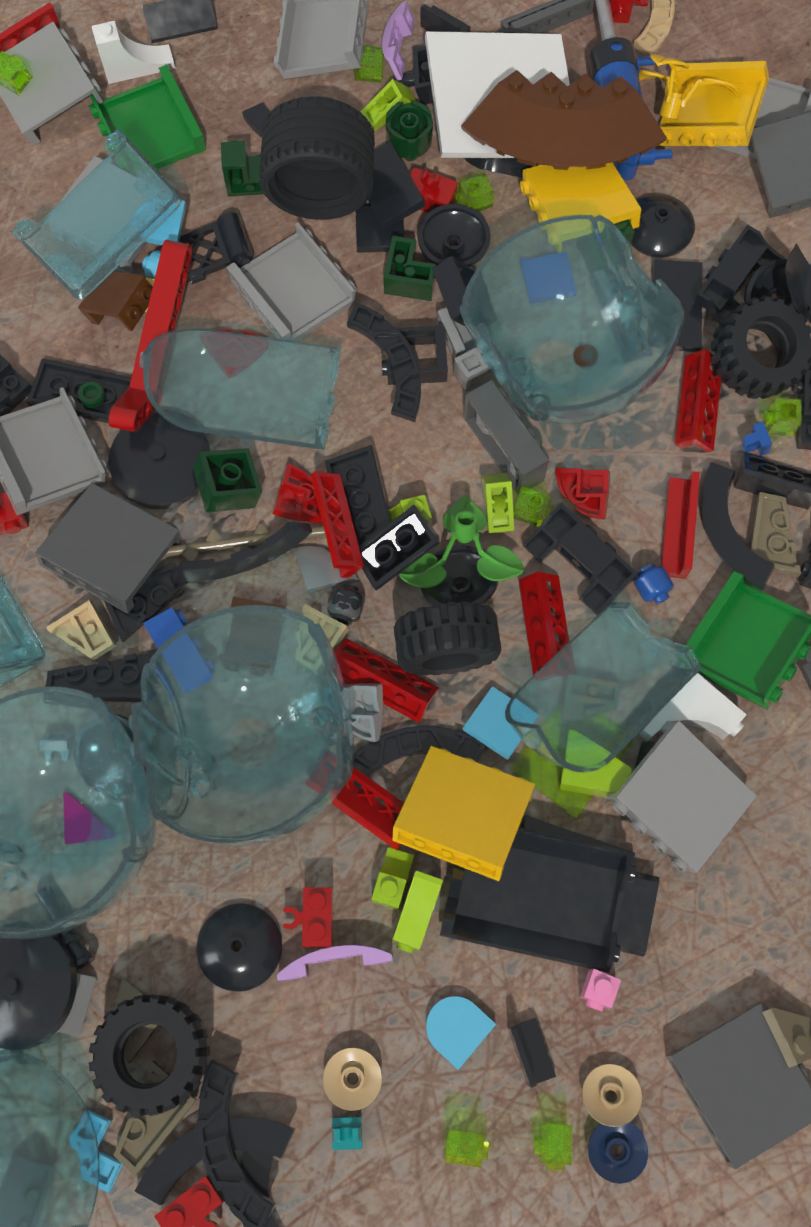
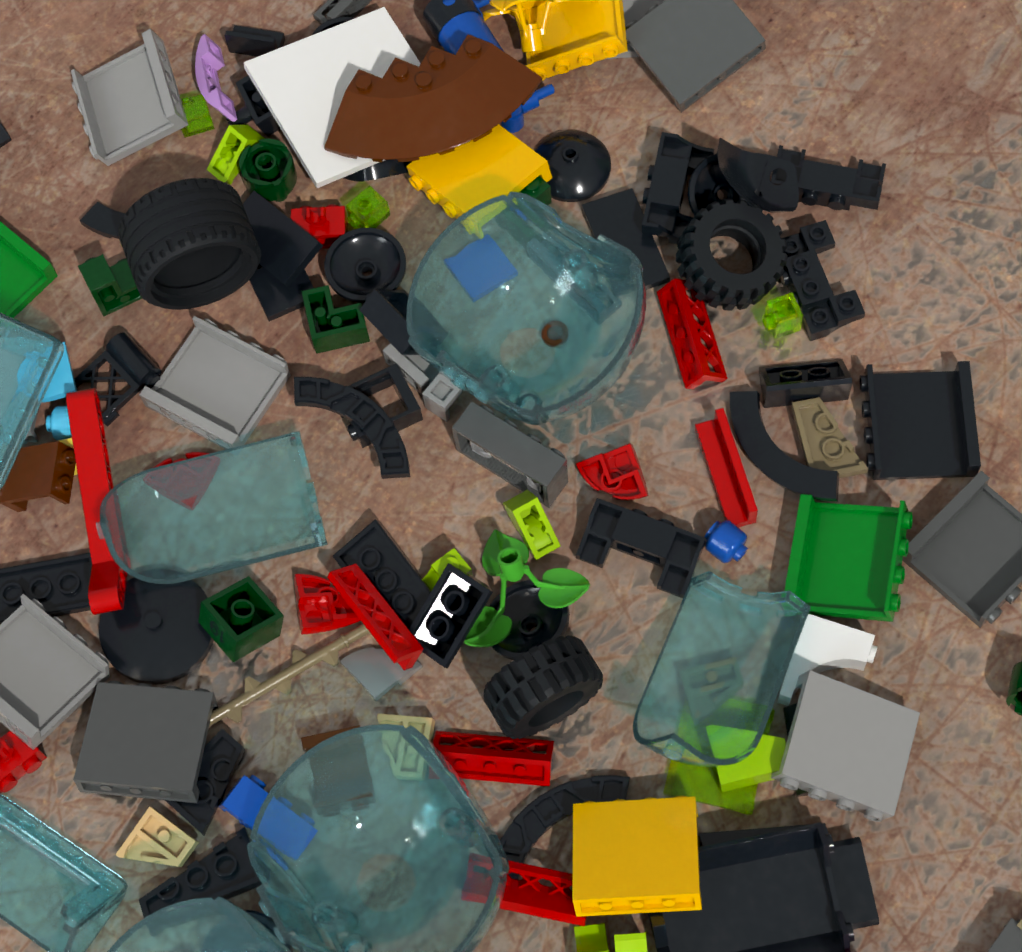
camera: 15 degrees left, 5 degrees down
dark green tile [78,381,105,408] -> none
black tile [170,522,313,583] -> none
light grey brick [325,683,383,742] -> none
black head [327,584,365,626] -> none
medium azure tile [462,686,537,760] -> none
clear neon green brick [513,486,553,527] -> none
red fence [519,571,575,681] -> none
blue tile [742,421,772,456] -> none

